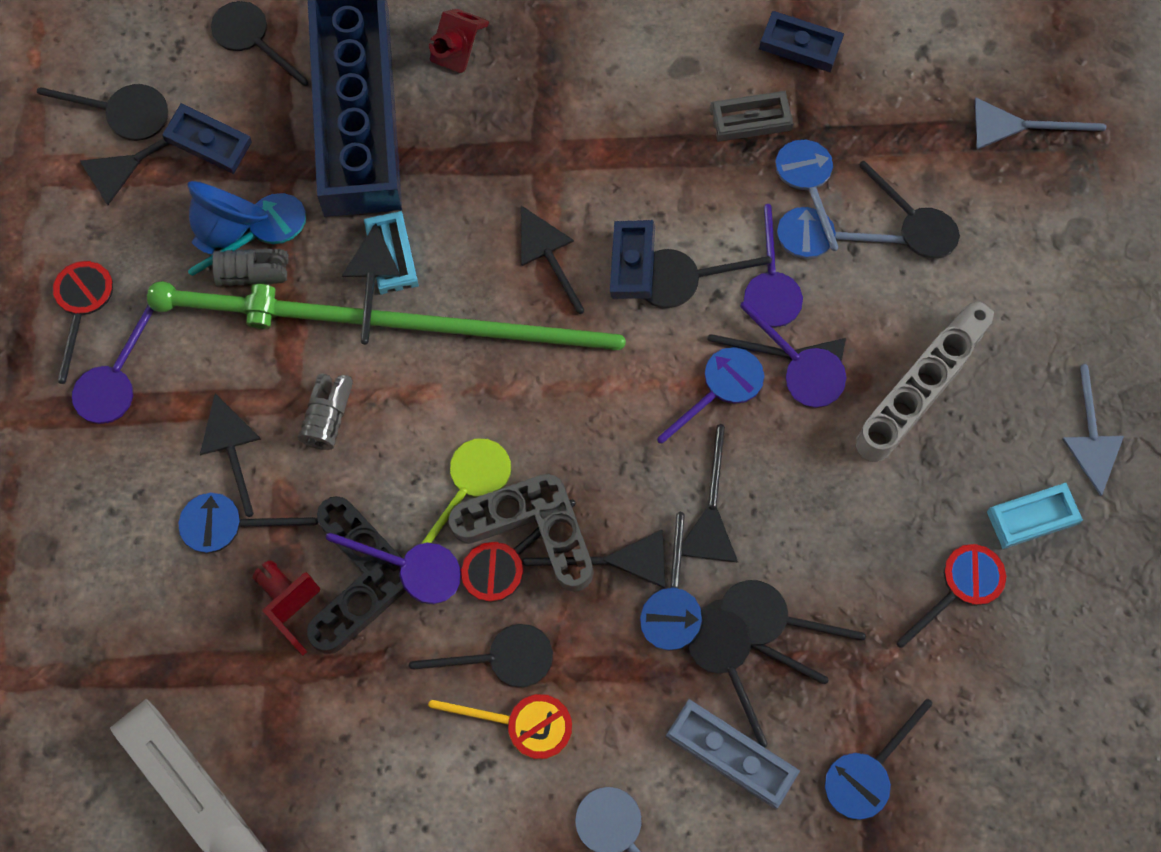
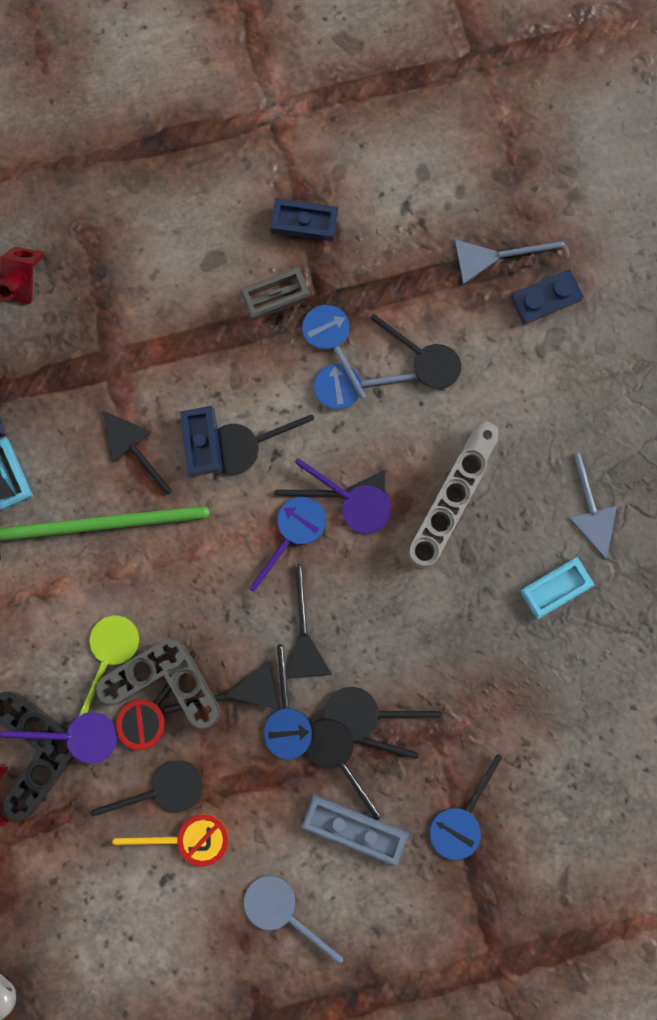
camera: 10 degrees left, 10 degrees up
dark purple piece [744,203,803,328] -> none
piece [896,544,1007,648] -> none
none -> dark blue plate [510,269,584,326]

